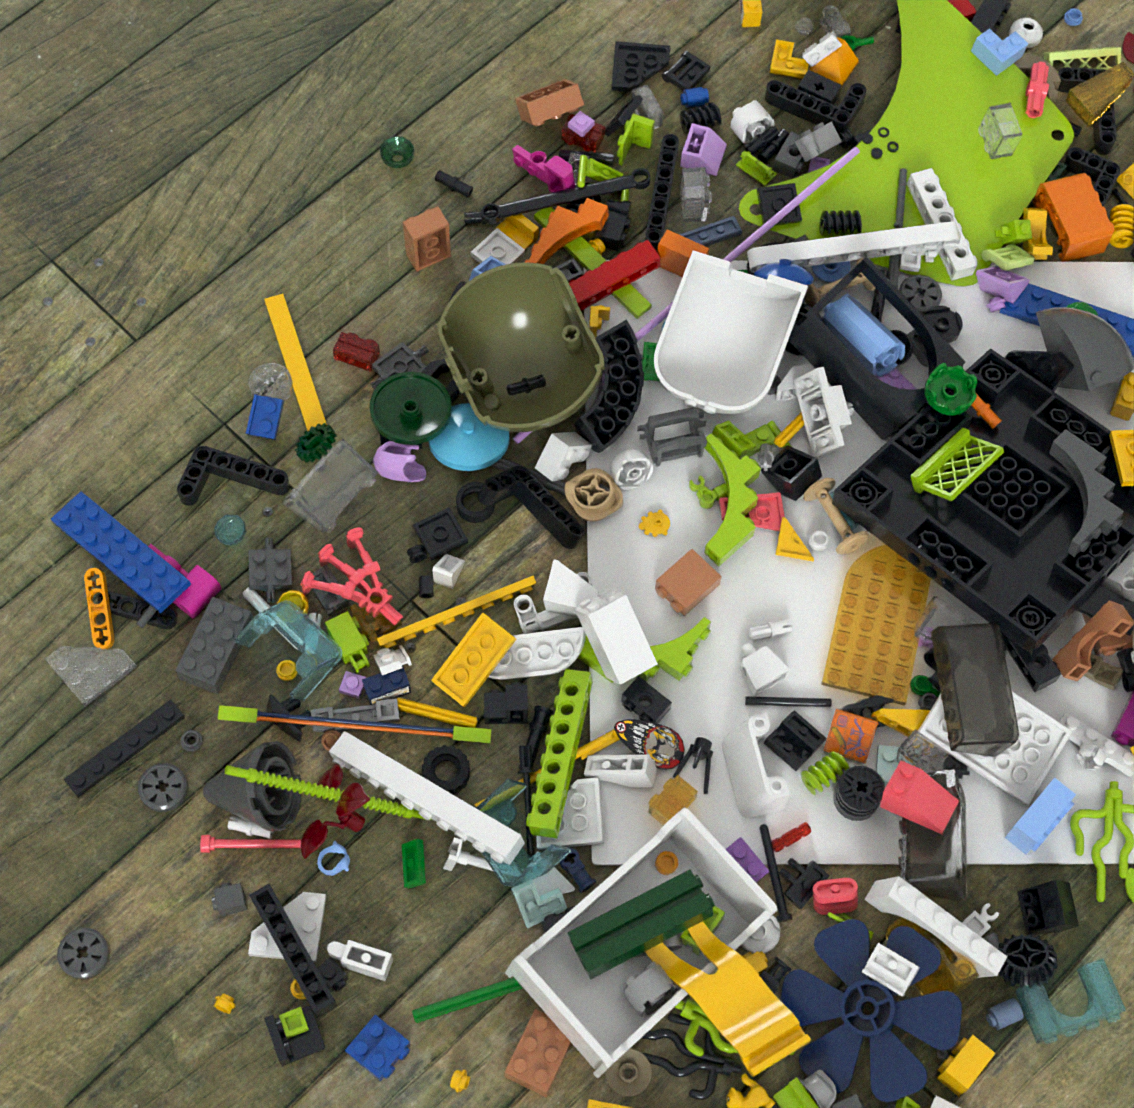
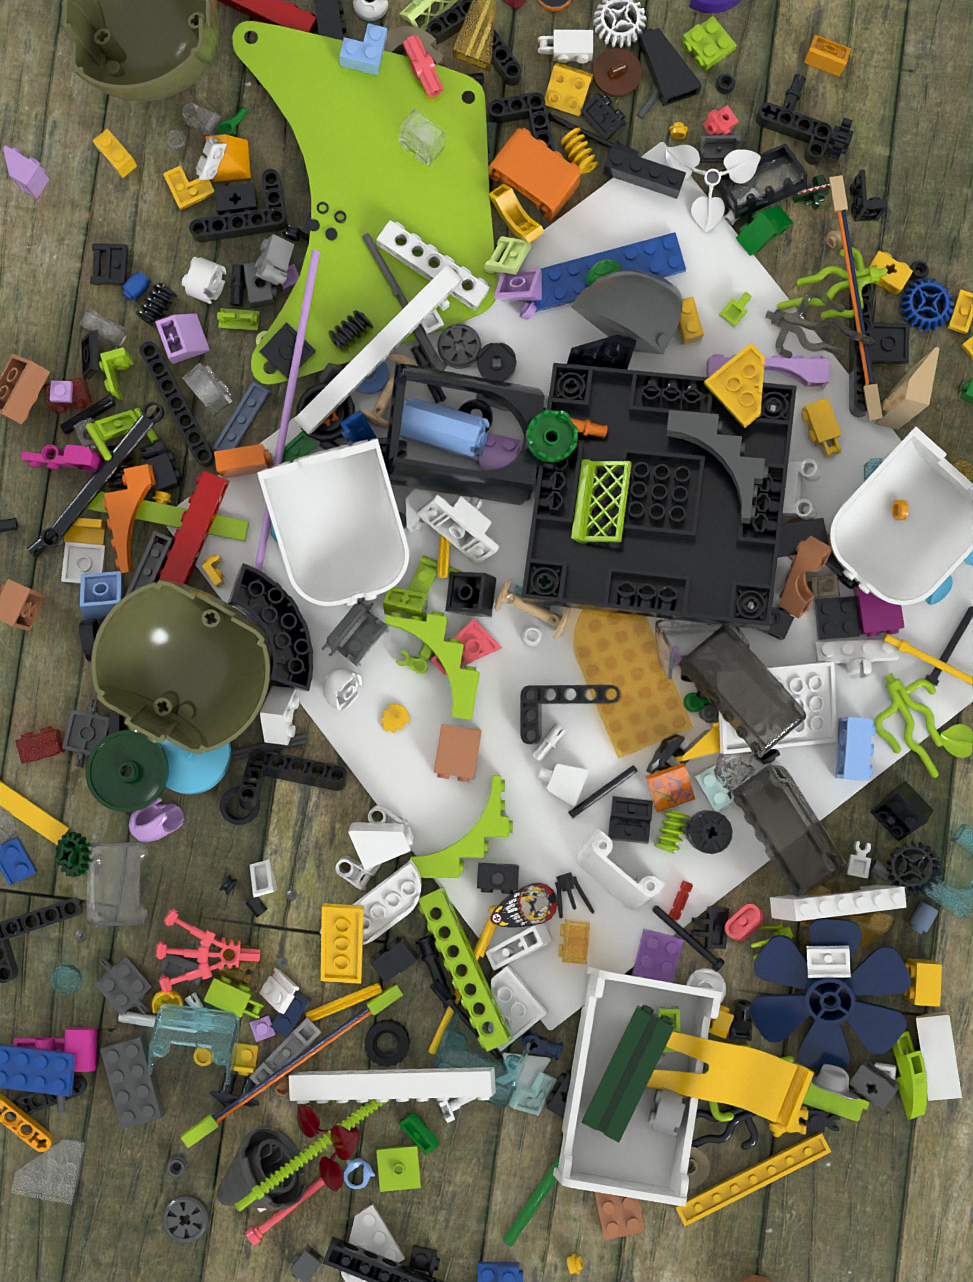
camera: 35 degrees left, 20 degrees up
black plate [64,700,185,798] -> none
white brick [327,940,393,981] -> none
yellow plate [376,576,536,648] -> none
black plate [412,507,468,561] -> none
black axle [506,374,546,396] -> none
tan piece [564,468,623,521] -> none
white brick [574,589,657,685] -> none
black plate [611,41,670,92] -> none
green plate [642,342,660,382] -> none
light orange tile [655,851,678,875] -> none
black axle [744,126,779,155] -> none
blue dish [754,259,814,285] -> none
light grey axle [758,443,774,471] -> none
yellow tile [775,517,814,562] -> none
coral slope [880,760,959,834] -> none
lime brick [994,220,1033,245] -> none
none -> yellow bracket [233,1042,259,1076]
none -> lime plate [376,1145,421,1192]
none -> black beam [520,685,622,745]
none -> black plate [814,596,860,640]

